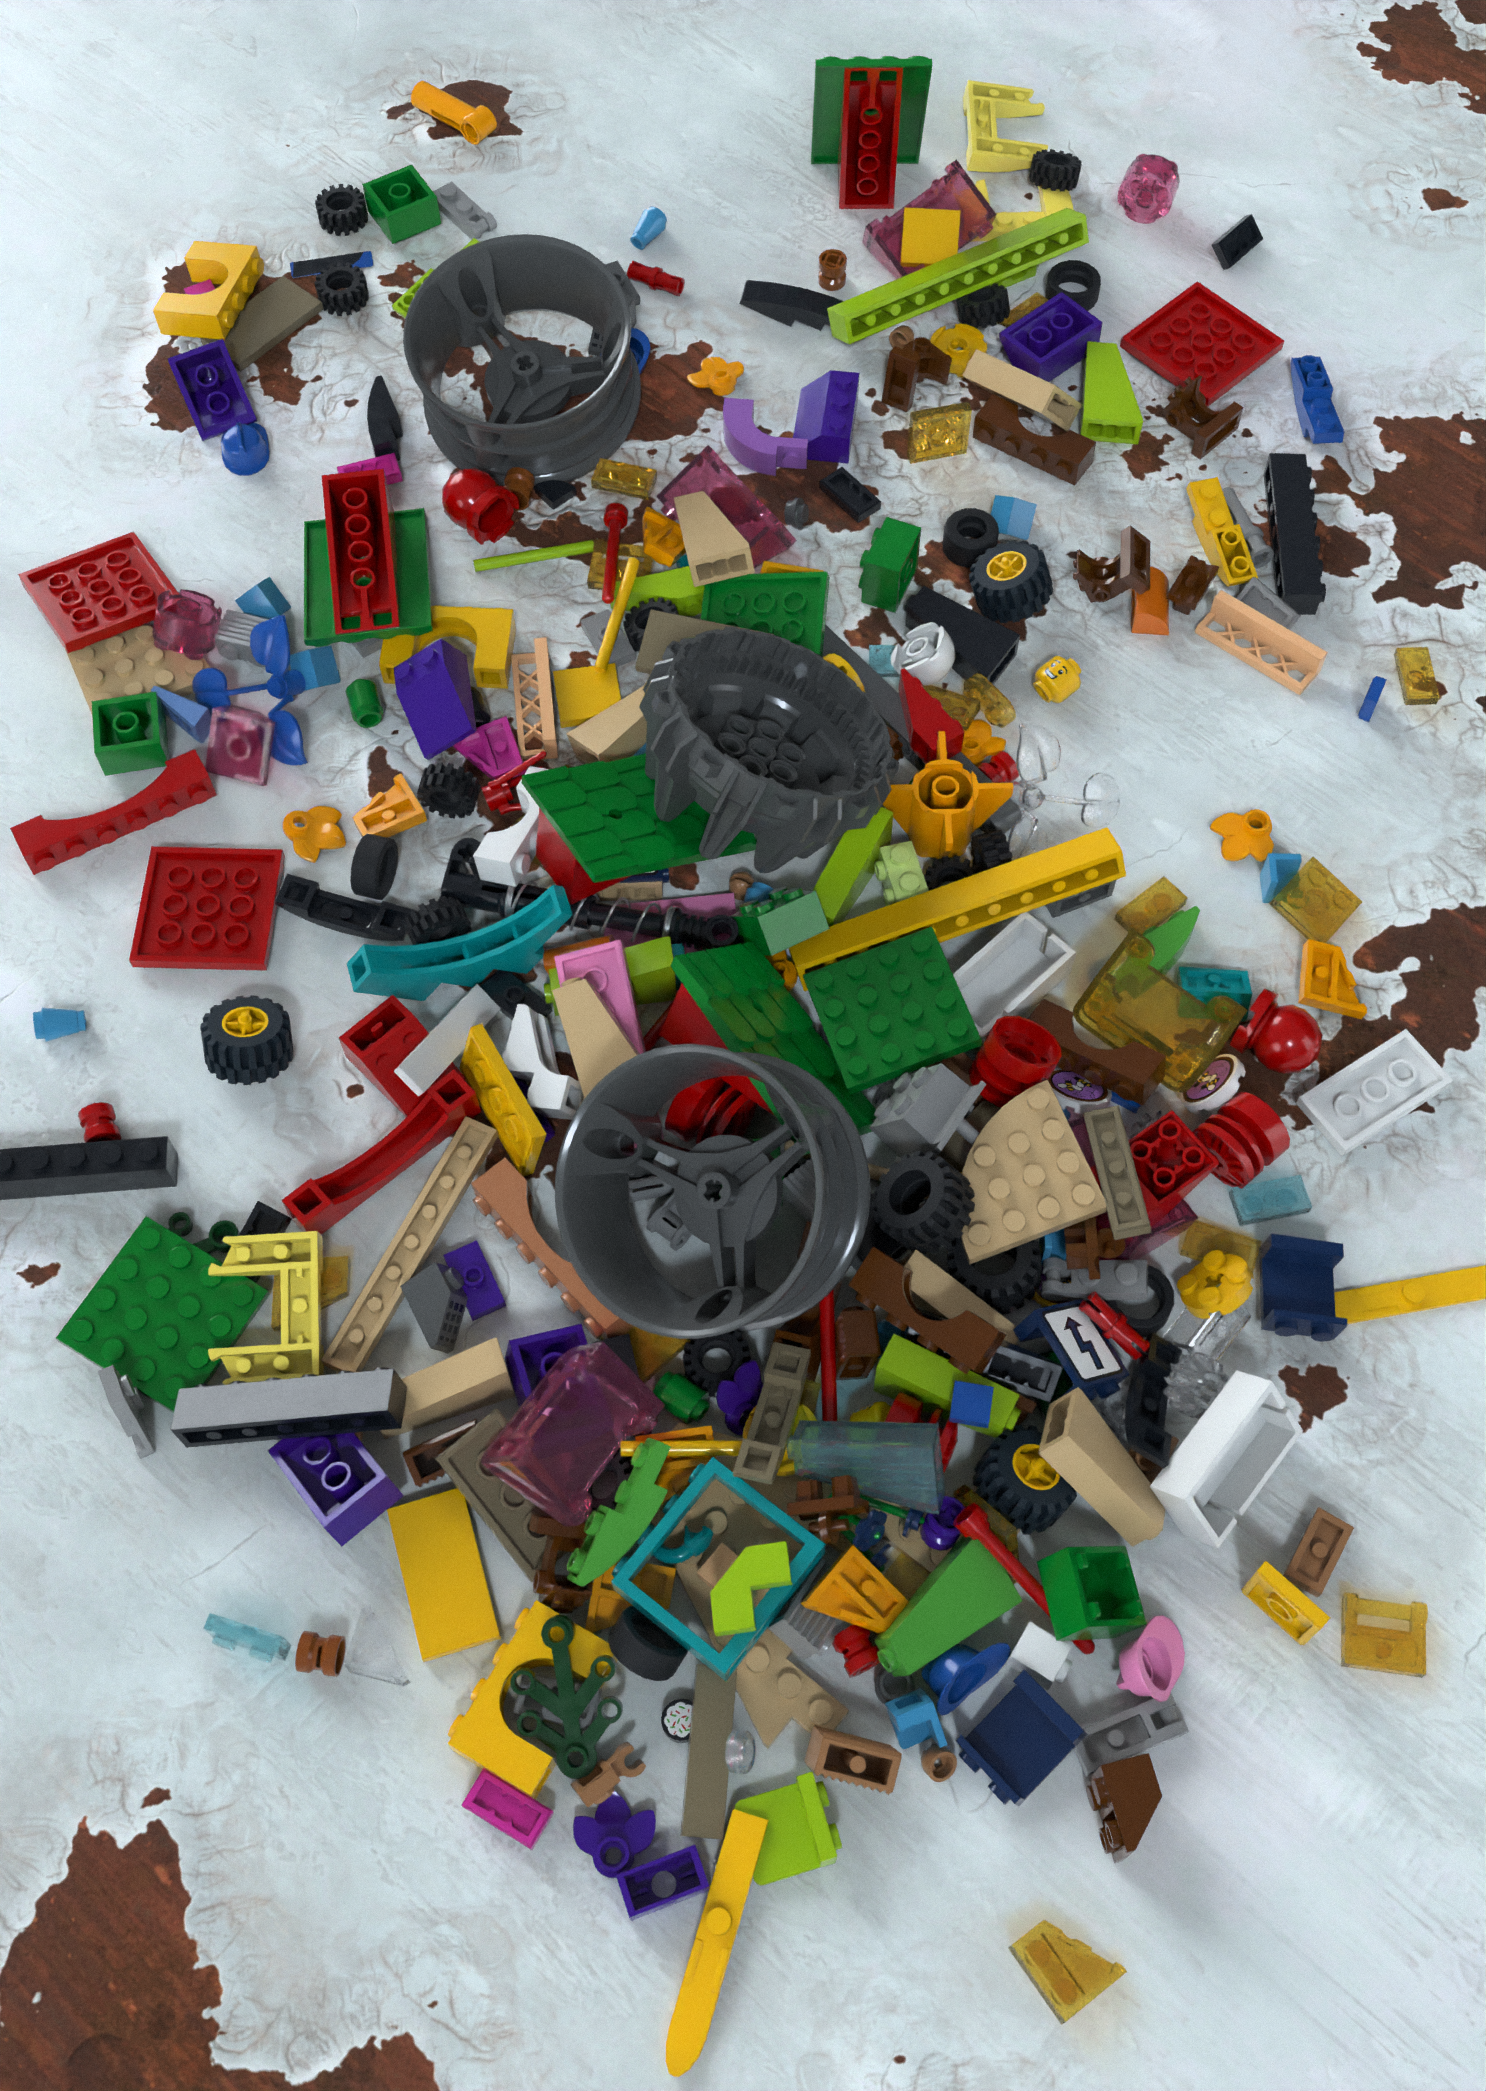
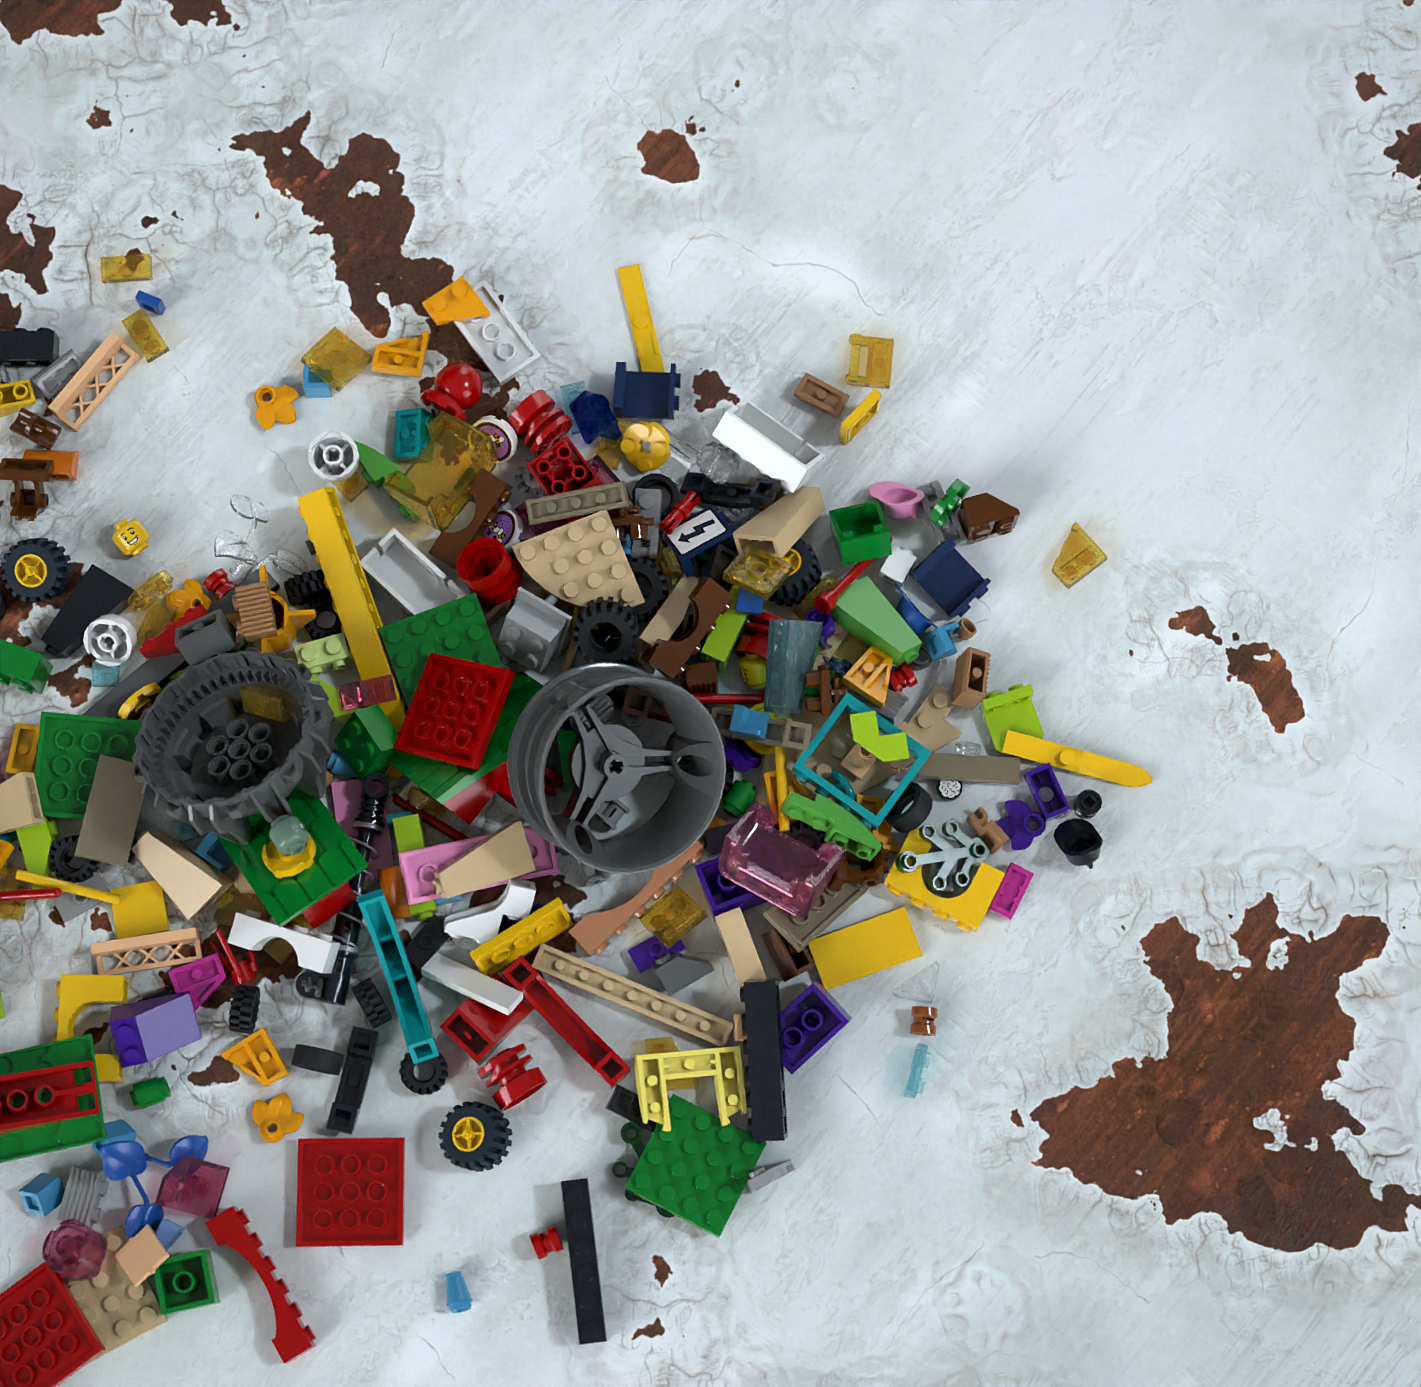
camera: 95 degrees left, 15 degrees up
none -> light nougat piece [115,1224,170,1287]
none -> clear yellow plate [121,308,170,363]
none -> dark grey brick [174,608,236,665]
none -> medium nougat brick [232,581,278,642]
none -> clear yellow plate [240,685,289,722]
none -> yellow plate [262,834,316,878]
none -> sand green head [269,815,309,855]
none -> white cylinder [308,431,359,483]
none -> clear pink slope [338,675,397,711]
none -> red plate [393,653,516,770]
none -> black tyre [399,1052,448,1095]
none -> light orange wing [422,276,491,325]
none -> red wheel [477,1043,548,1112]
none -> clear blue bracket [569,390,622,444]
none -> clear yellow plate [638,885,708,949]
none -> clear yellow plate [659,546,681,585]
none -> clear yellow plate [722,544,793,600]
none -> dark azure panel [730,705,770,740]
none -> green plate [929,479,971,528]
none -> black piece [1054,819,1103,869]
none -> black wheel [1073,789,1102,819]

